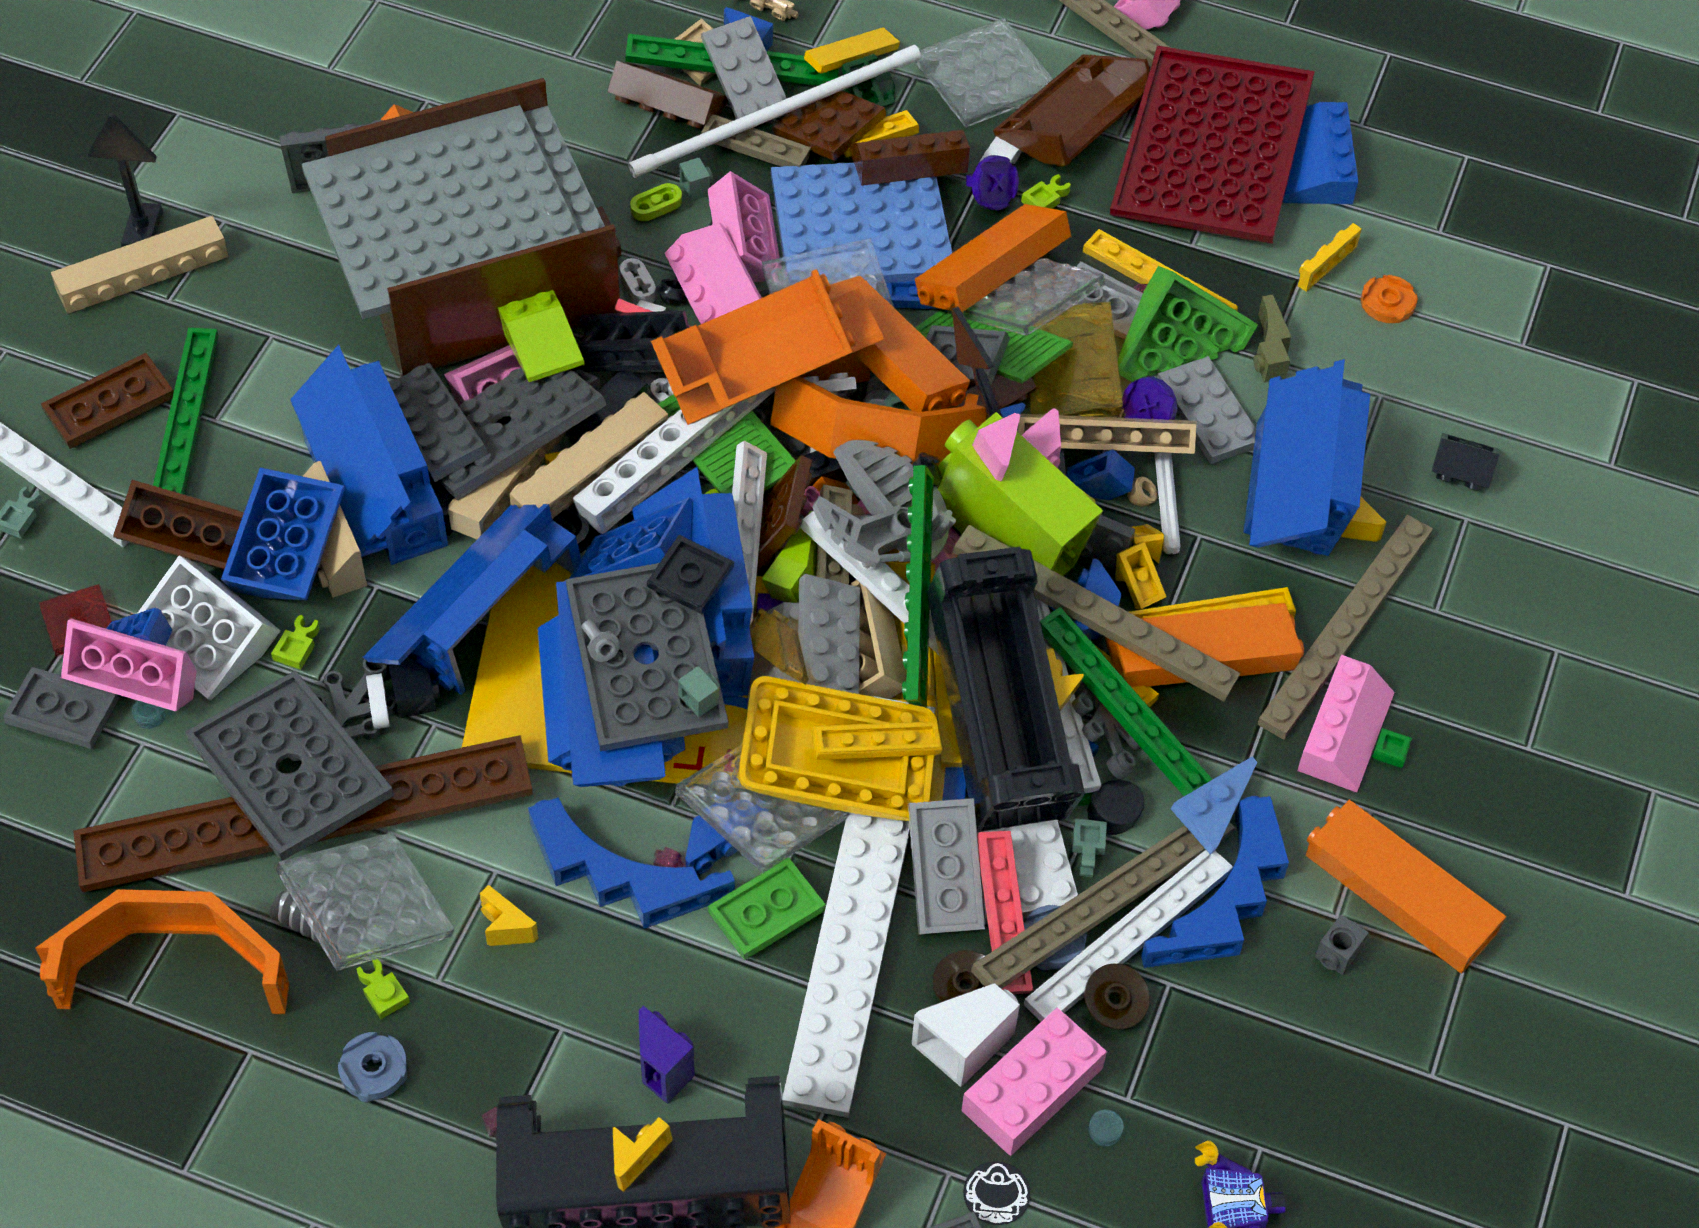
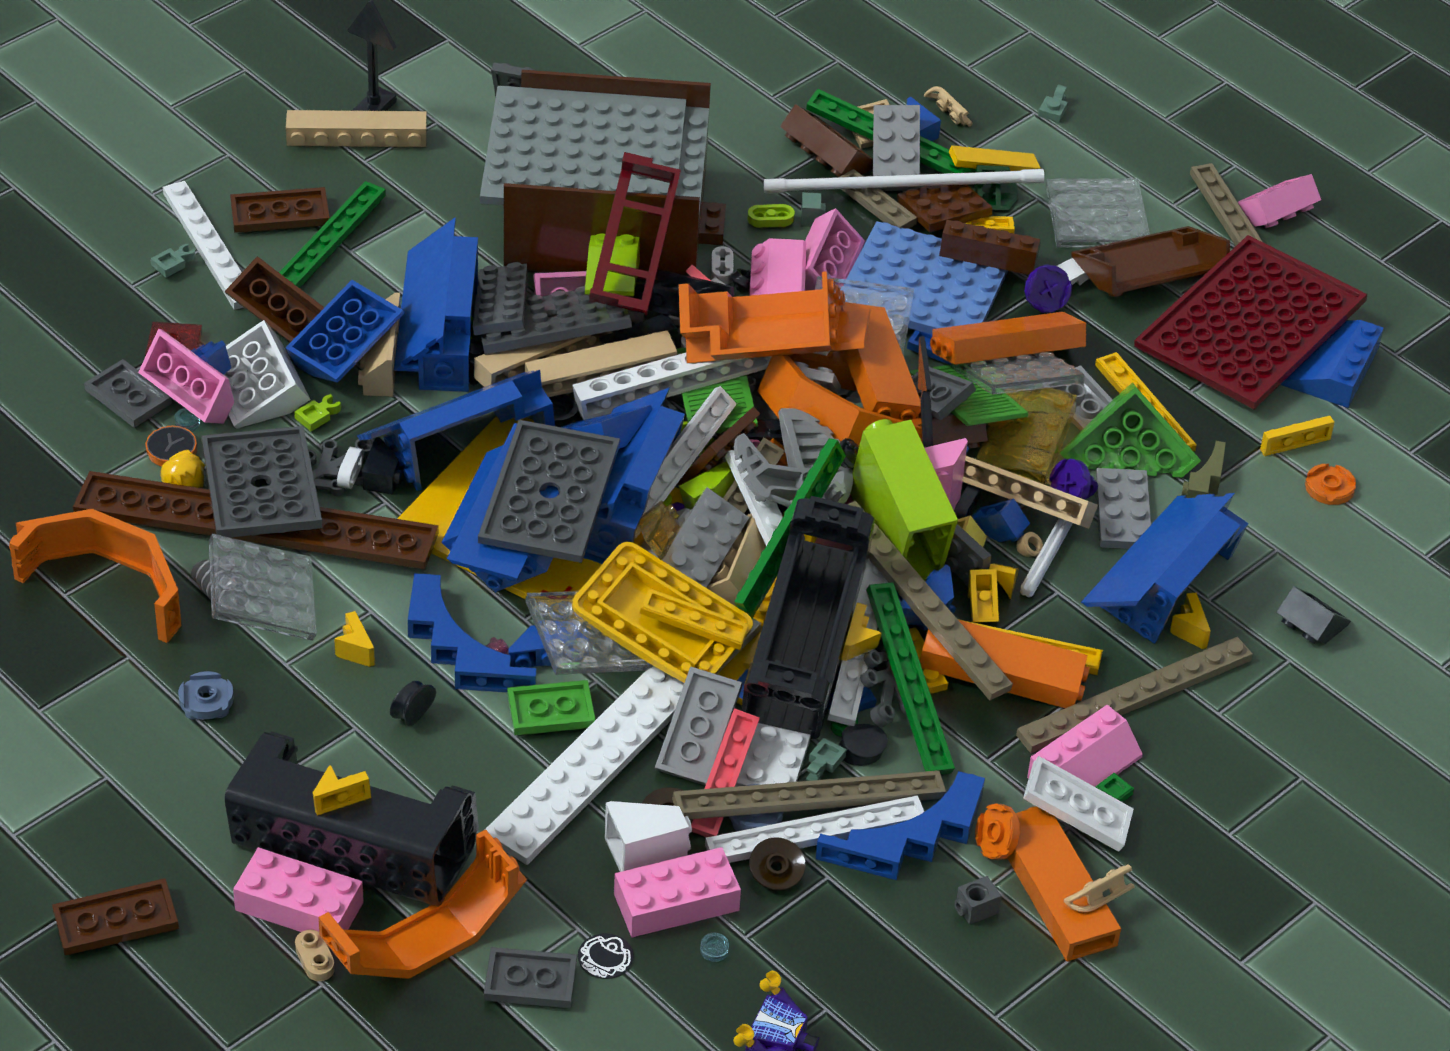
camera: 25 degrees right, 10 degrees down
lime plate [357,958,410,1019] -> none
light grey plate [581,619,620,662] -> none
dark purple slope [639,1006,695,1104] -> none
black tile [647,535,734,615] -> none
sand green plate [678,666,720,718] -> none
bright pink slope [972,413,1020,481] -> none
lime plate [1021,174,1071,209] -> none
medium blue wing [1171,756,1257,855] -> none
none -> black tile [145,426,197,466]
none -> yellow hair [161,450,205,488]
none -> black piece [390,681,437,726]
none -> dark red piece [589,152,681,315]
none -> orange tile [975,804,1020,860]
none -> white plate [1023,756,1134,852]
none -> tan piece [1064,864,1135,912]

